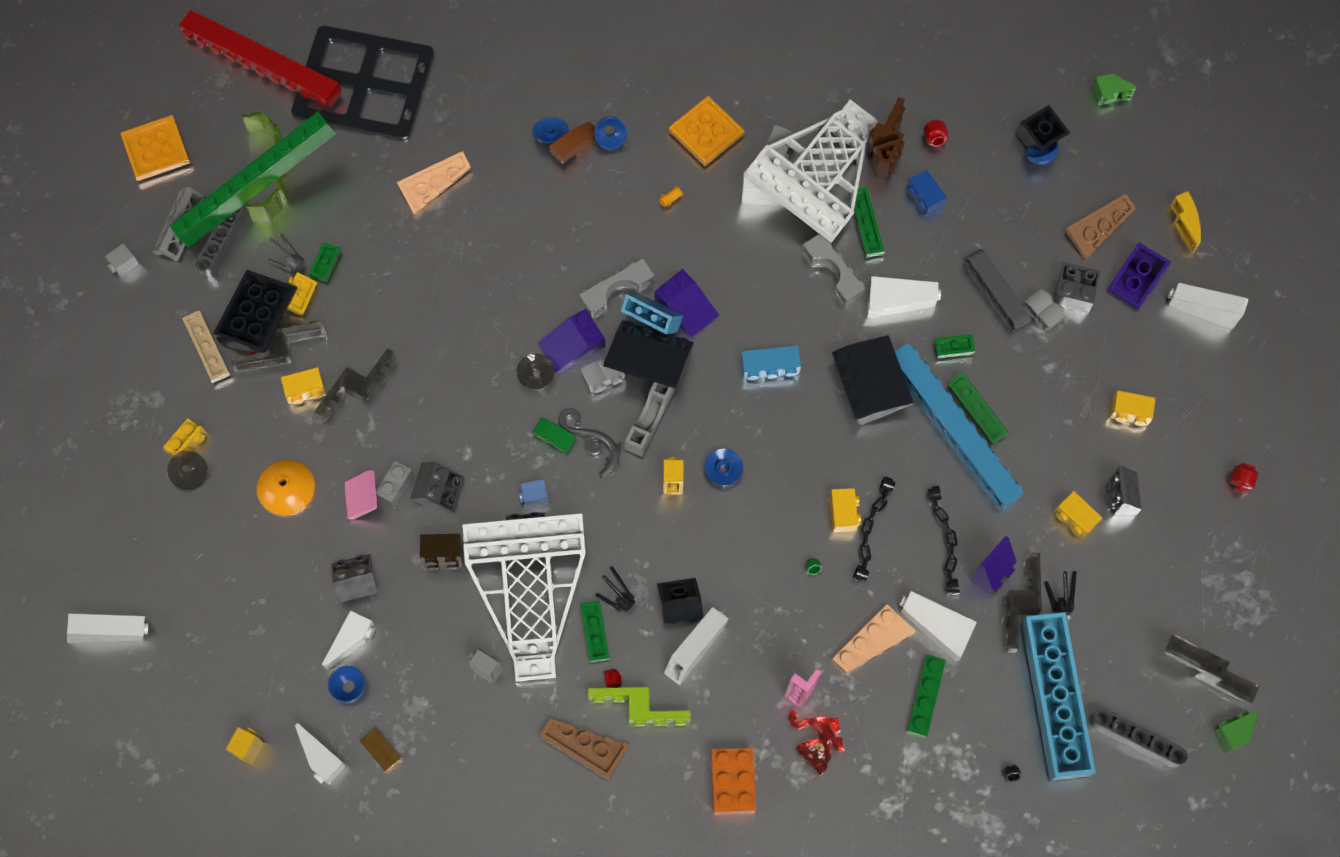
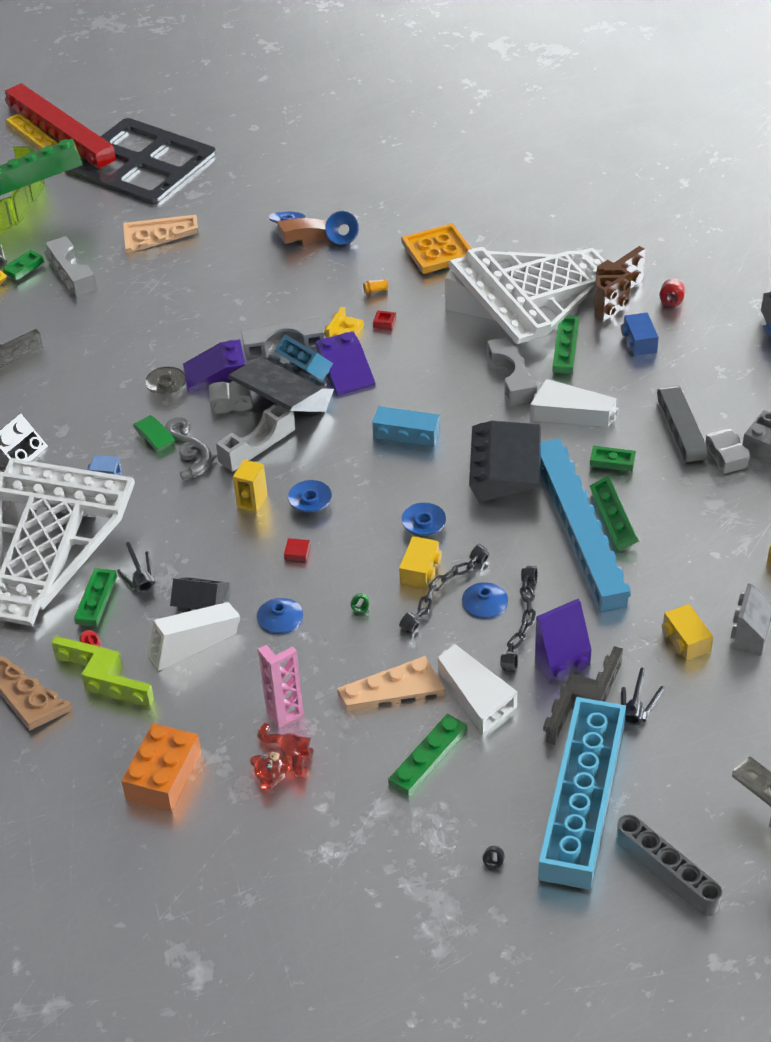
camera: 25 degrees right, 25 degrees down
none -> yellow tile [5,114,58,151]
none -> light grey arch [45,236,97,297]
none -> blue dish [257,598,303,634]
none -> red tile [284,538,310,561]
none -> yellow bracket [324,307,364,338]
none -> red tile [373,310,396,330]
none -> blue dish [402,502,446,536]
none -> blue dish [462,582,508,618]

